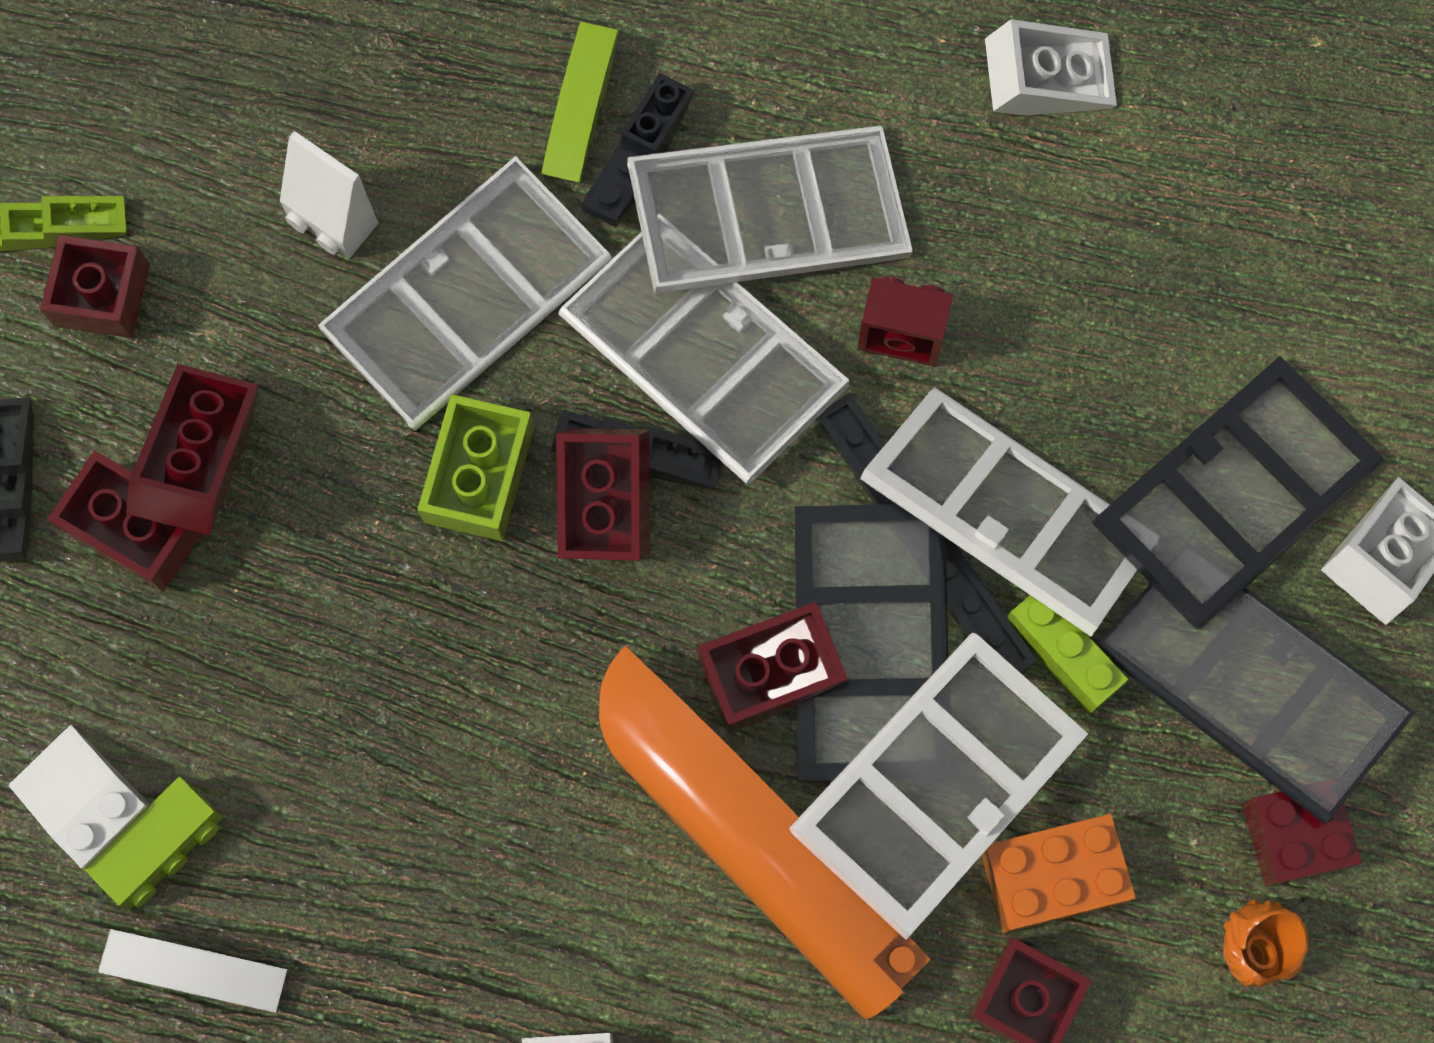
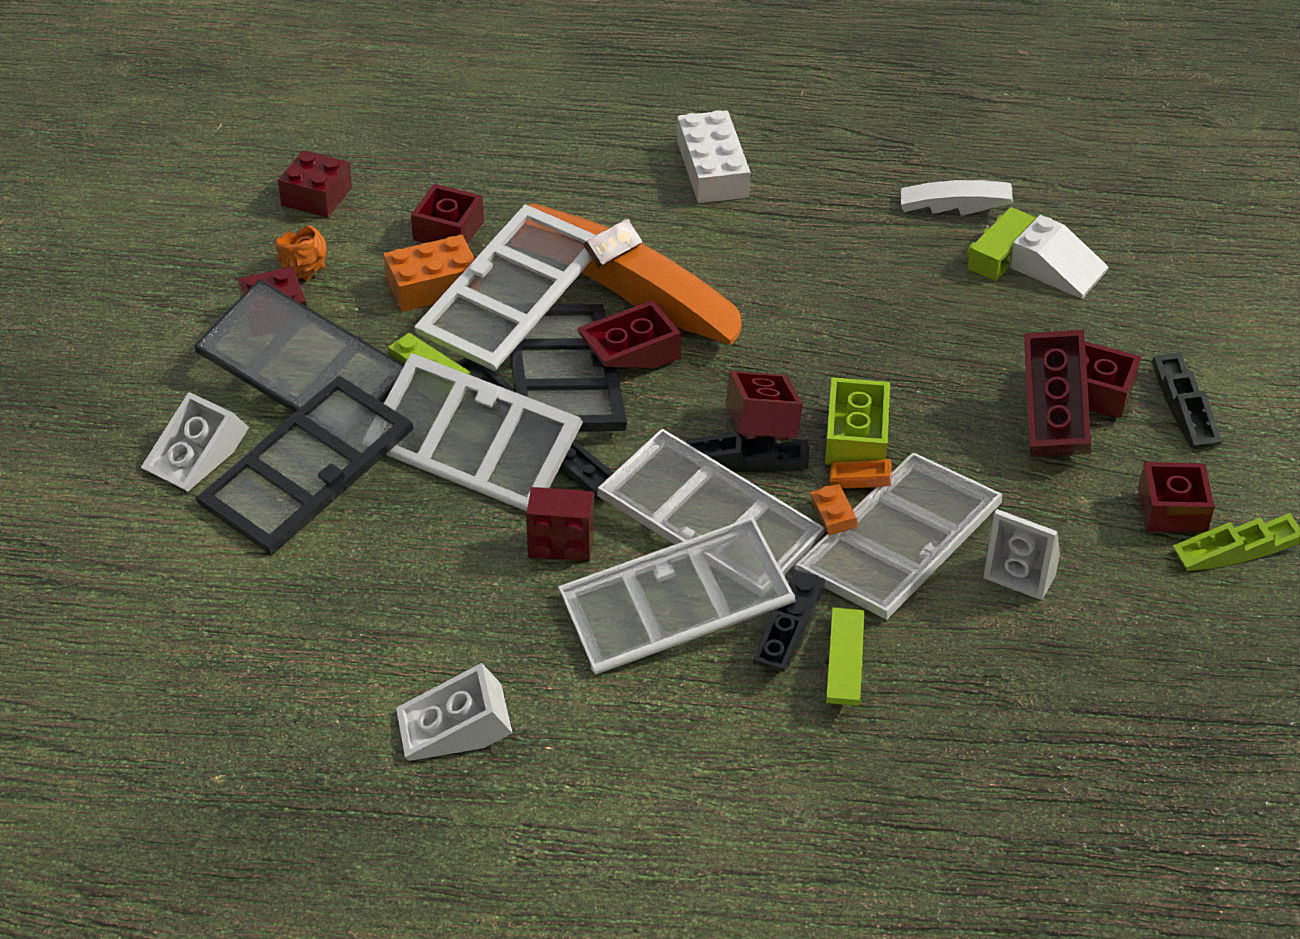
camera: 170 degrees right, 30 degrees down
none -> tile [583,218,643,268]
none -> orange plate [810,484,858,536]
none -> orange tile [830,459,892,489]

